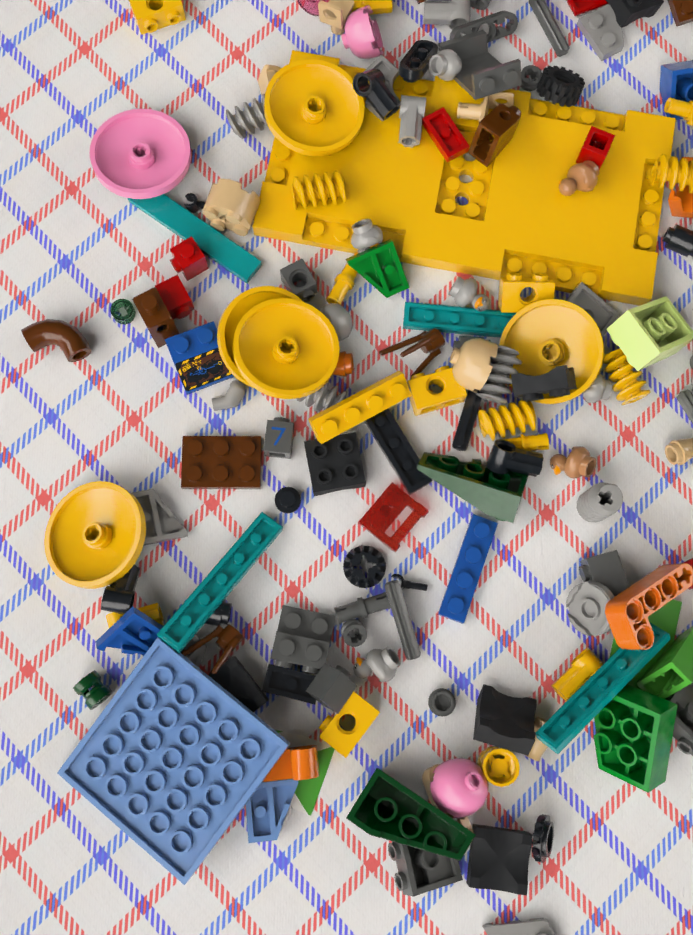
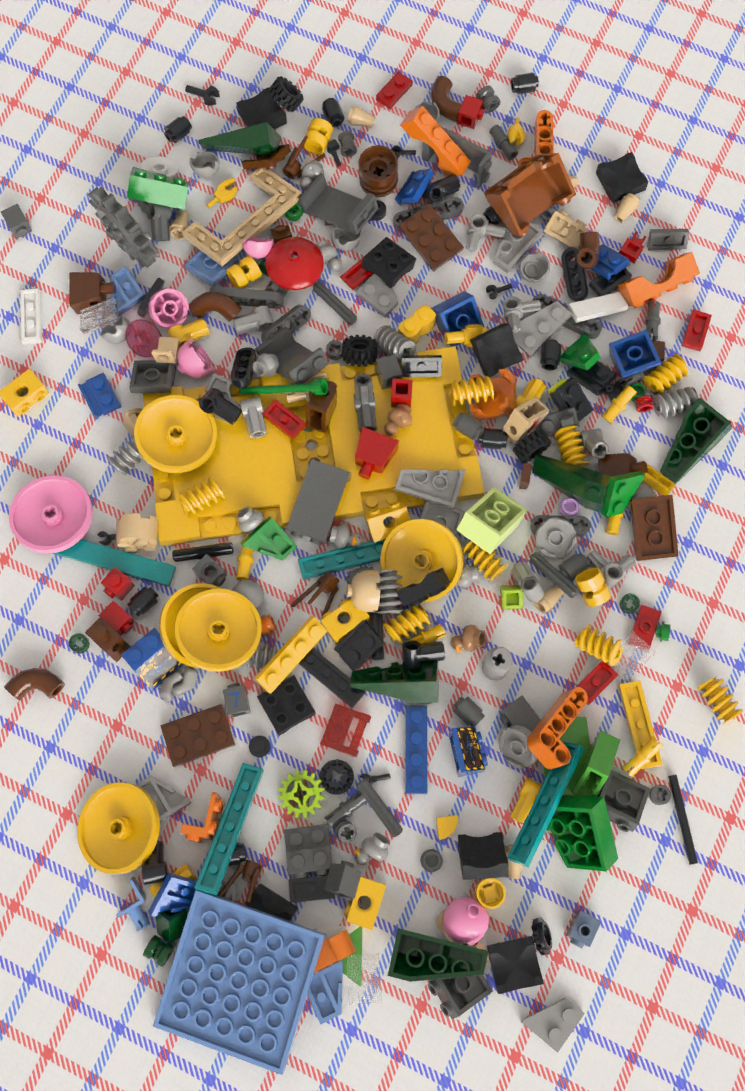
camera: 15 degrees left, 5 degrees down
none -> blue plate [78,372,122,419]
none -> medium blue bracket [116,876,150,931]
none -> black brick [127,586,159,617]
none -> dark grey plate [129,360,176,393]
none -> dark green panel [156,909,188,943]
none -> light grey arm [159,671,183,702]
none -> black axle [172,542,234,562]
none -> orange bracket [180,792,224,843]
none -> green piece [239,378,328,395]
none -> lime gear [278,770,326,818]
none -> dark grey panel [286,459,352,545]
none -> black plate [334,620,385,671]
none -> clear plate [346,953,382,1005]
none -> dark grey piece [354,374,377,432]
none -> red torso [355,427,399,479]
none -> light grey piece [374,325,416,363]
none -> dark grey brick [375,355,402,390]
none -> light grey wing [395,469,466,509]
none -> yellow brick [398,304,436,344]
none -> plate [402,355,442,377]
none -> yellow tile [436,815,458,840]
none -> slope [449,726,488,777]
none -> dark grey brick [453,412,484,440]
none -> dark grey brick [453,697,485,727]
none -> lime slope [500,585,523,610]
none -> light grey piece [511,561,544,602]
none -> sand blue brick [566,910,601,949]

